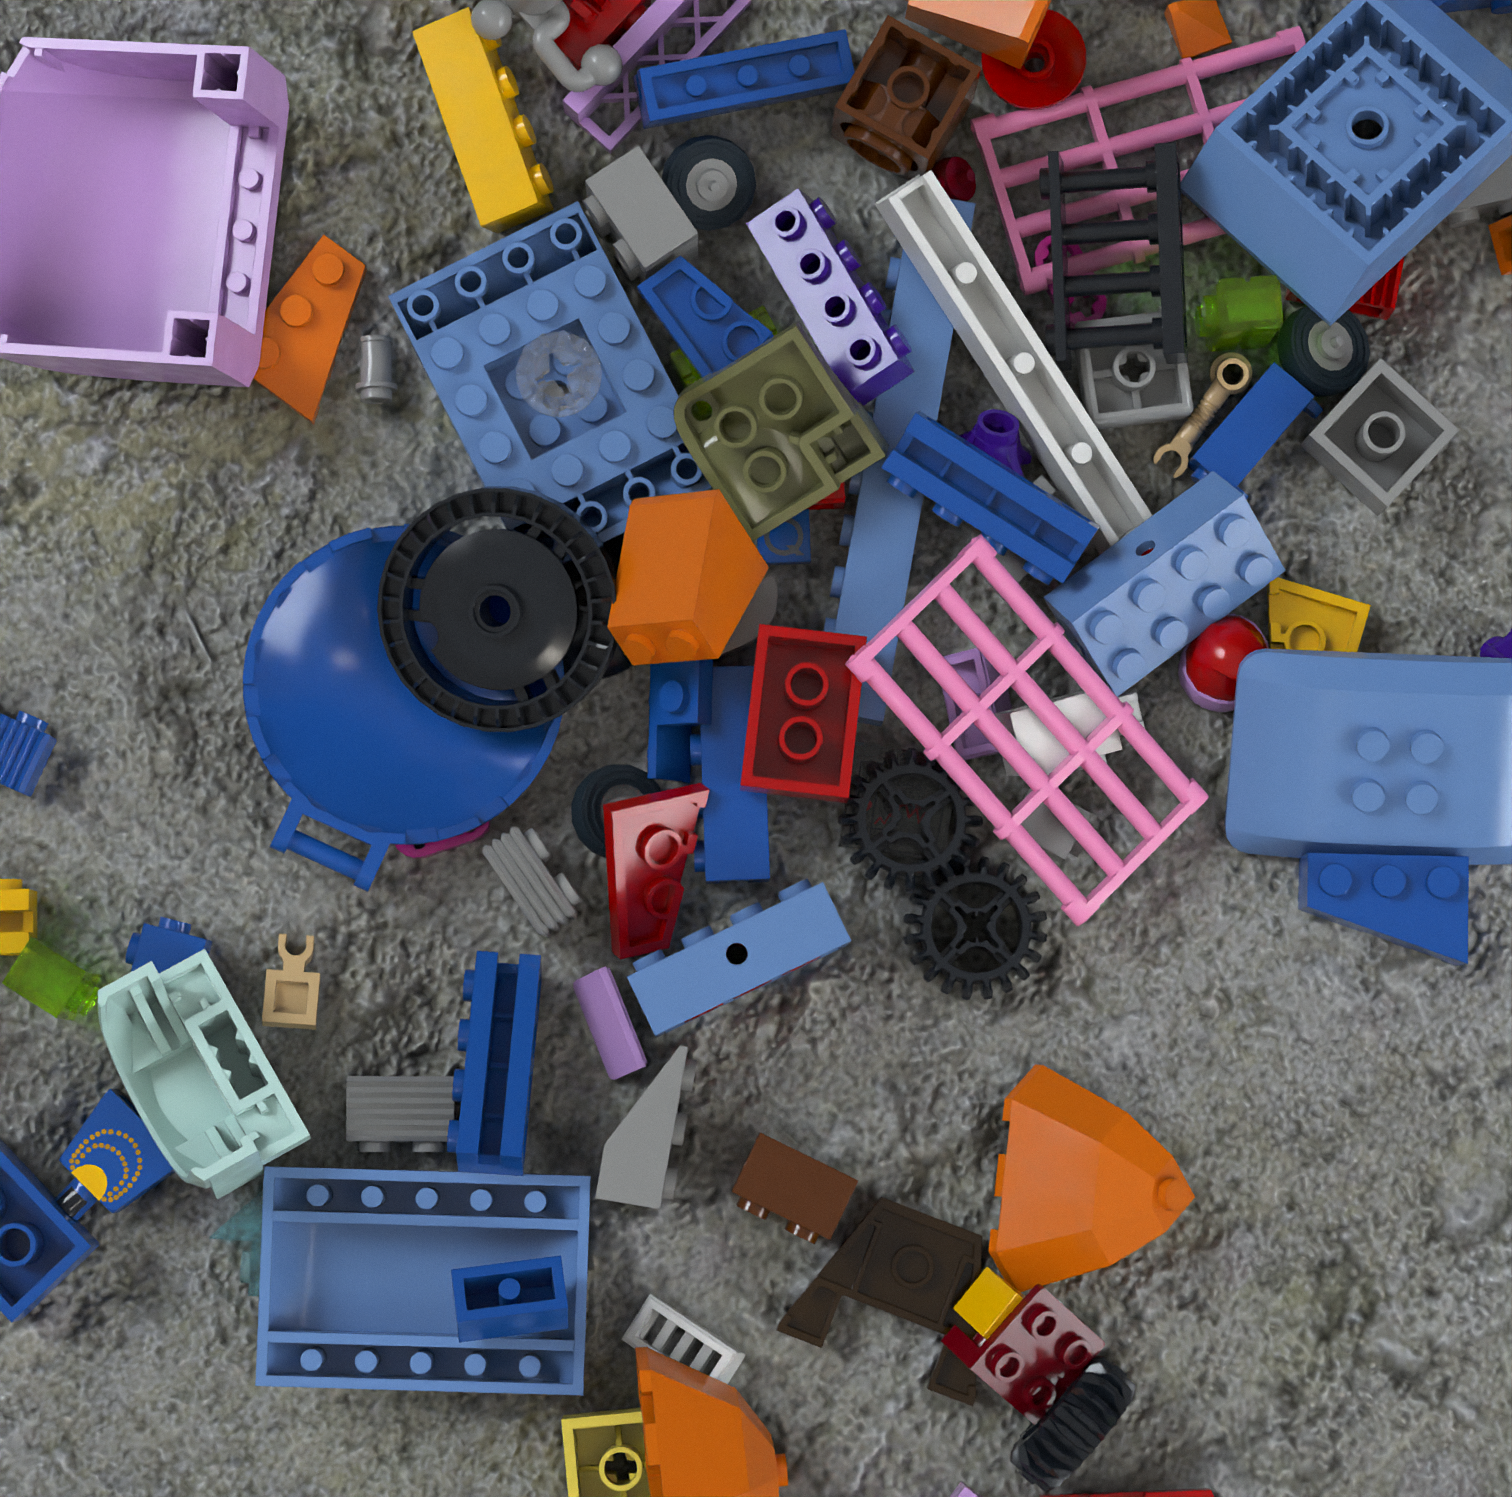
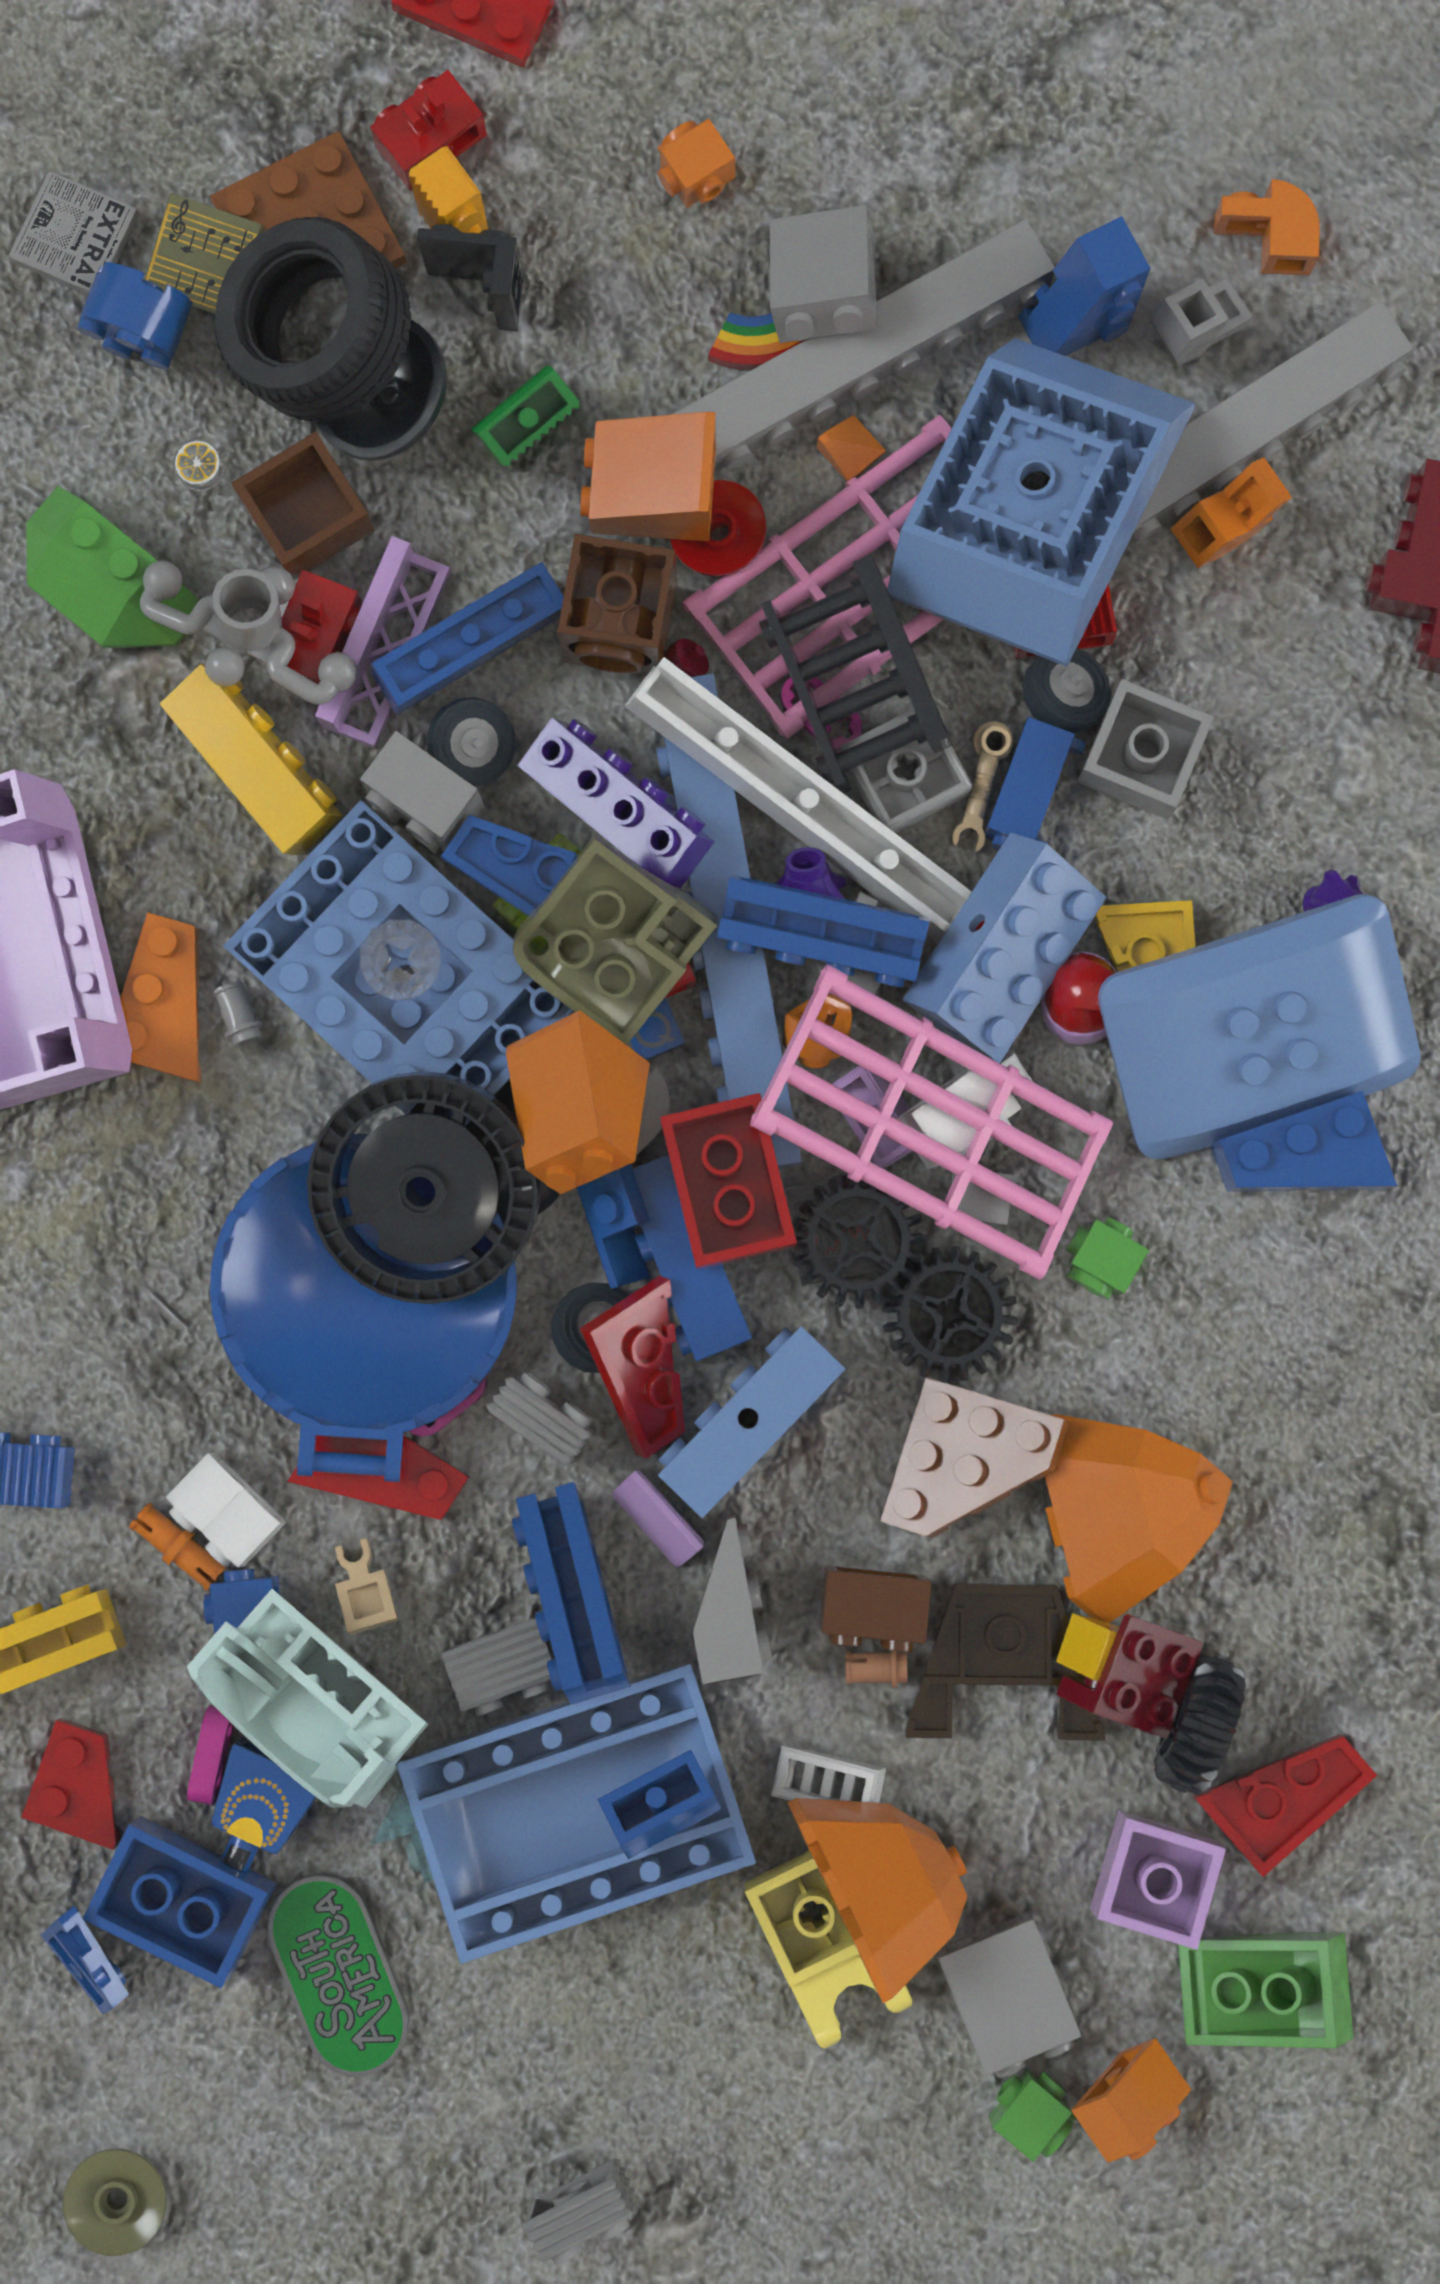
camera: 10 degrees left, 0 degrees up
clear neon green brick [2,937,102,1021] -> none
clear neon green brick [1195,275,1283,351] -> none
none -> orange pin [129,1502,227,1592]
none -> white brick [166,1453,286,1567]
none -> dark pink beam [187,1705,234,1806]
none -> tile [268,1873,410,2077]
none -> red wing [287,1435,470,1520]
none -> orange piece [783,994,852,1068]
none -> nougat pin [845,1650,908,1688]
none -> plate [880,1377,1070,1538]
none -> bright green brick [1065,1217,1149,1300]

